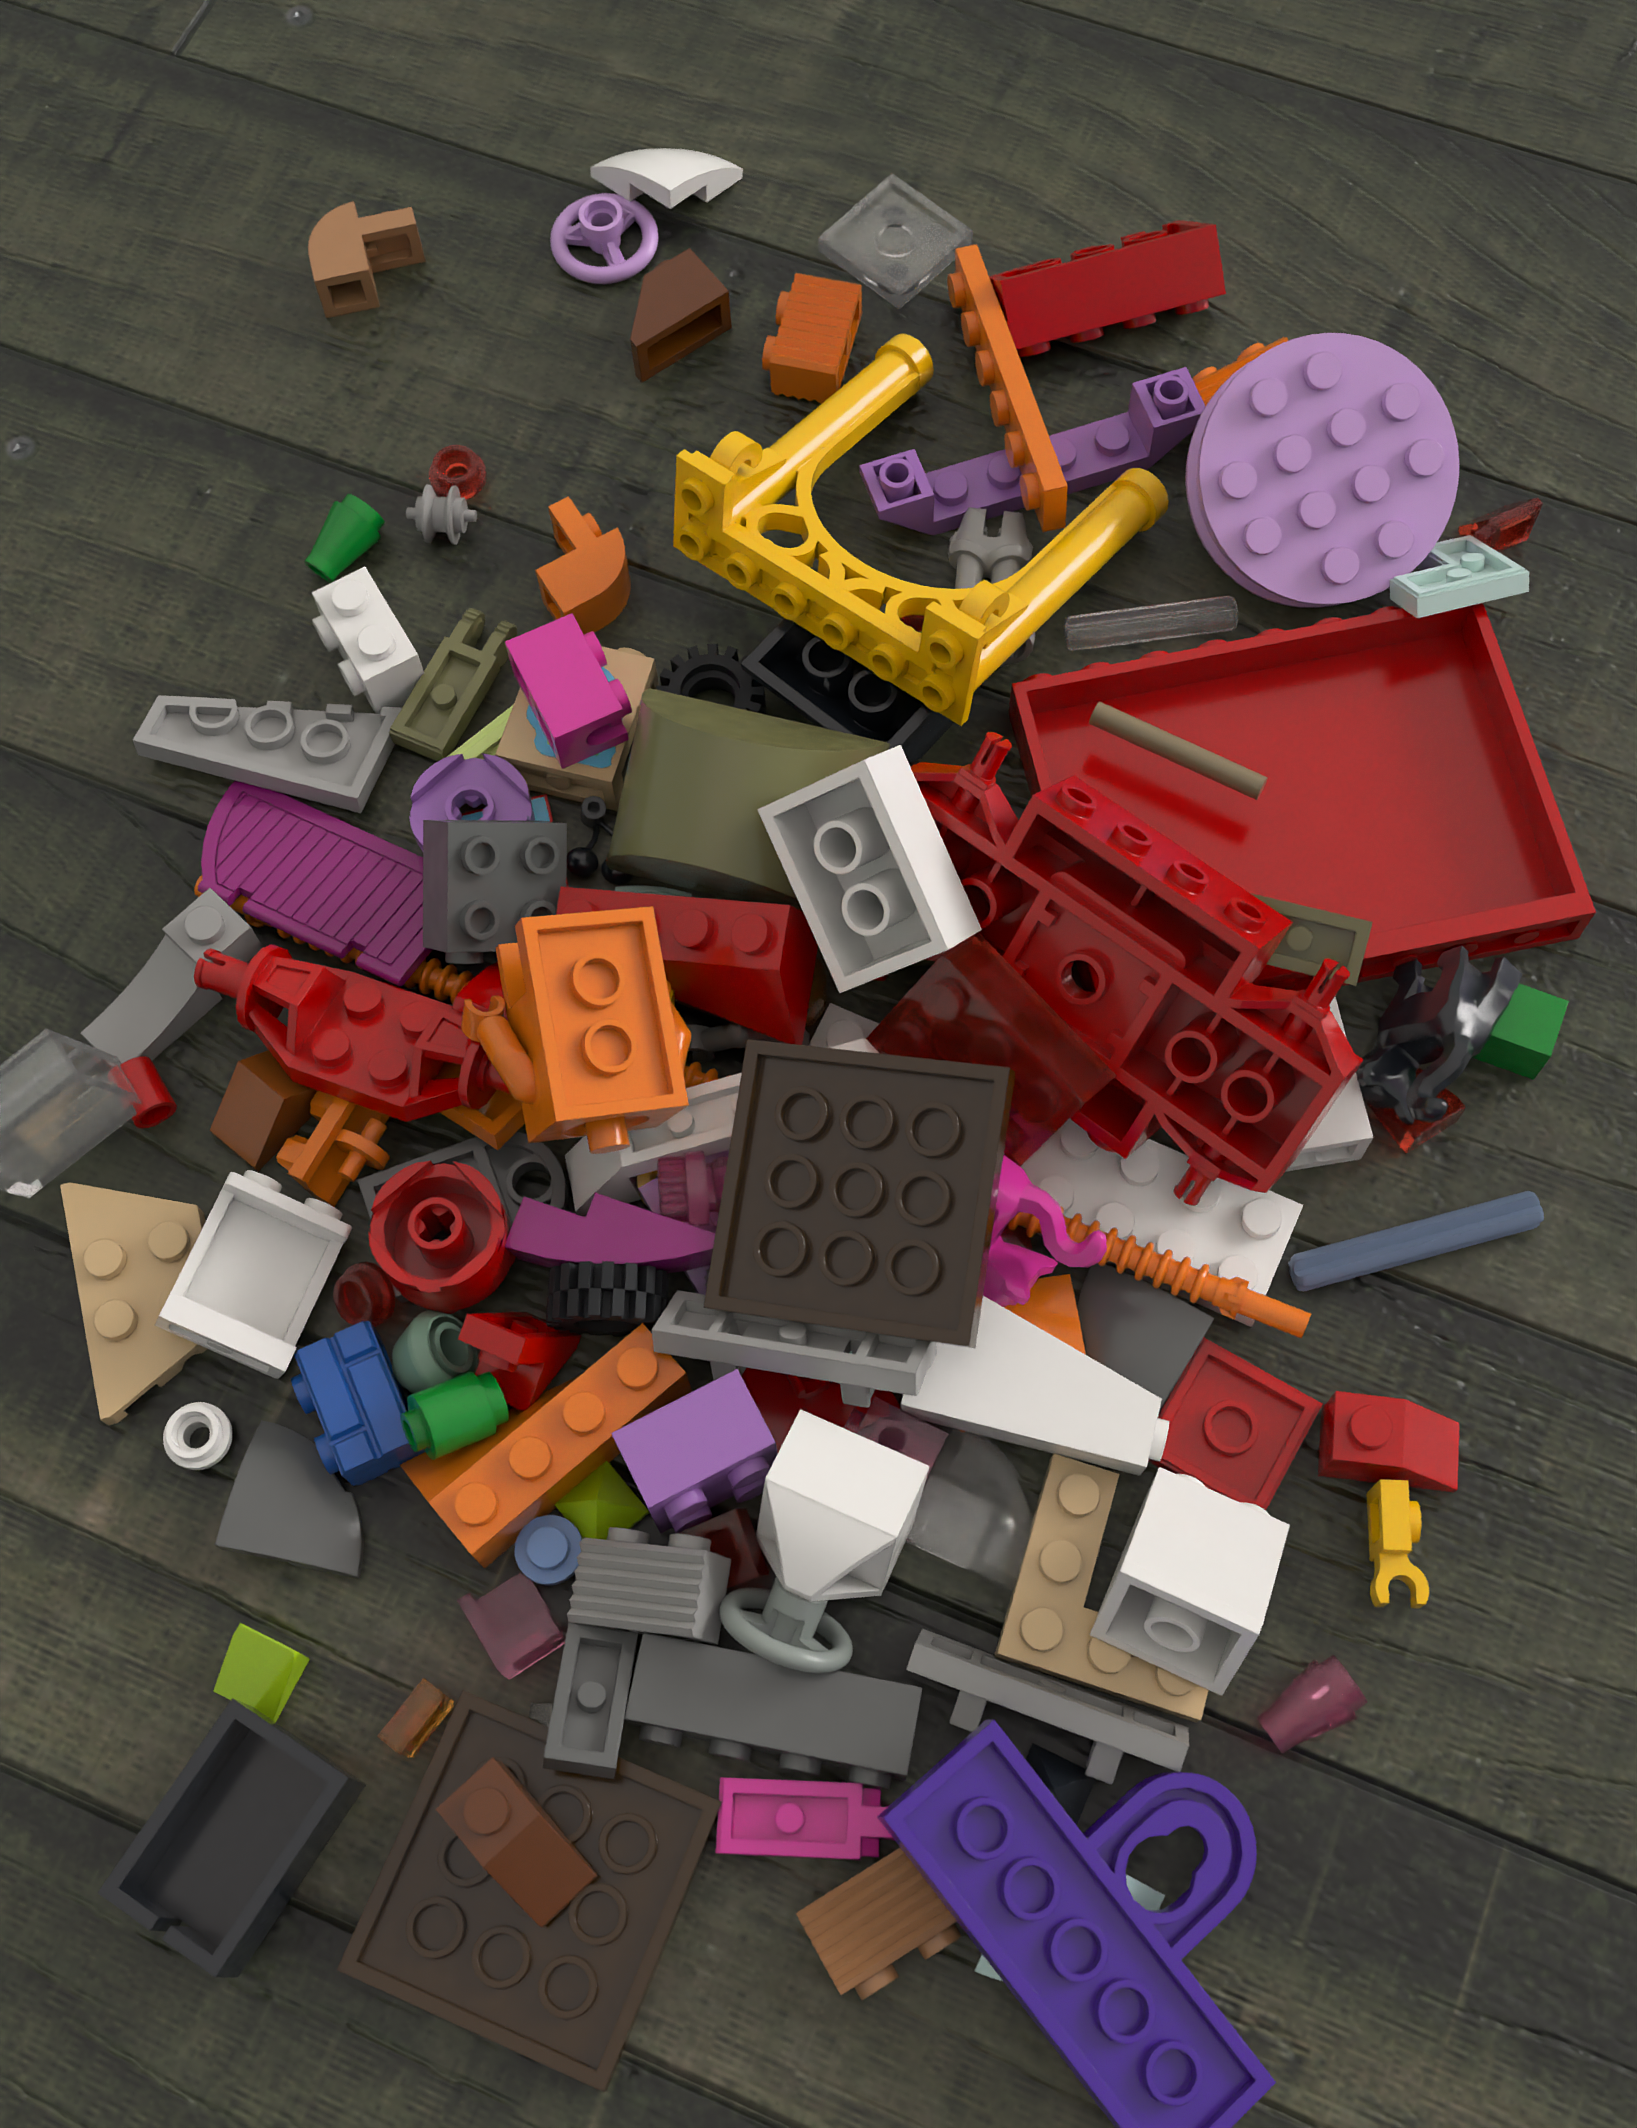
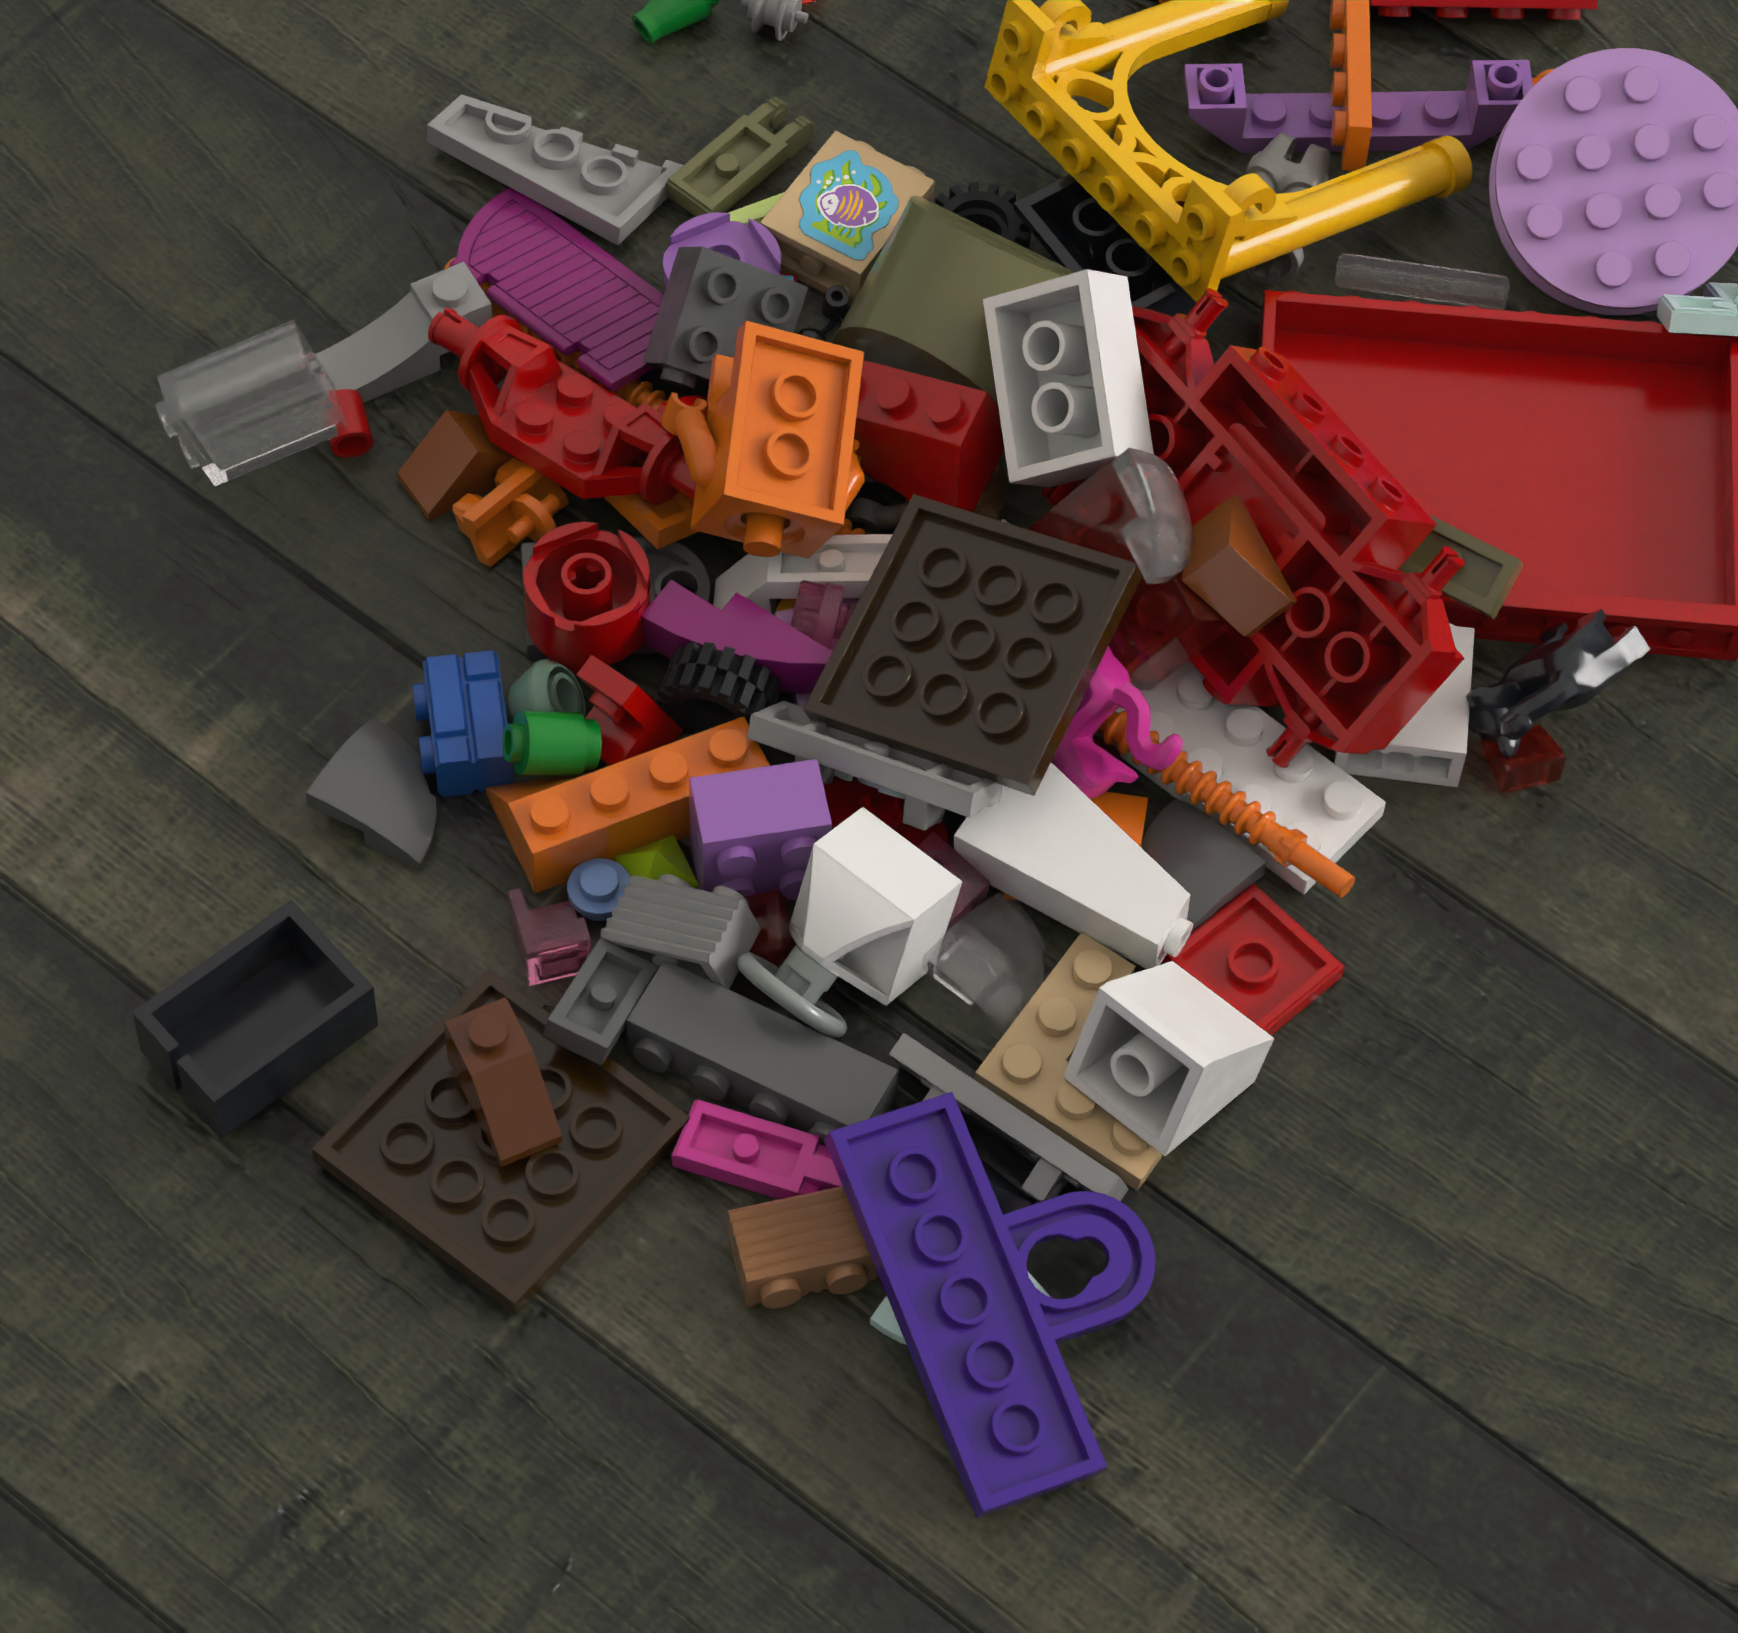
camera: 10 degrees right, 10 degrees down
tan wing [60,1182,207,1426] -> none
white panel [155,1170,353,1379] -> none
white plate [163,1402,232,1470] -> none
lime slope [213,1623,310,1722] -> none
white brick [312,567,424,714] -> none
clear red plate [333,1261,395,1327] -> none
clear orange tile [377,1678,454,1758] -> none
dark pink brick [505,613,632,769] -> none
orange brick [535,496,631,634] -> none
dark tan bar [1089,701,1268,800] -> none
clear pink cone [1256,1655,1368,1754] -> none
sand blue axle [1288,1191,1544,1292] -> none
red slope [1318,1391,1459,1492] -> none
yellow plate [1367,1479,1429,1609] -> none
green brick [1471,983,1569,1080] -> none
none -> clear brick [1111,448,1194,584]
none -> dark orange slope [1182,495,1297,637]

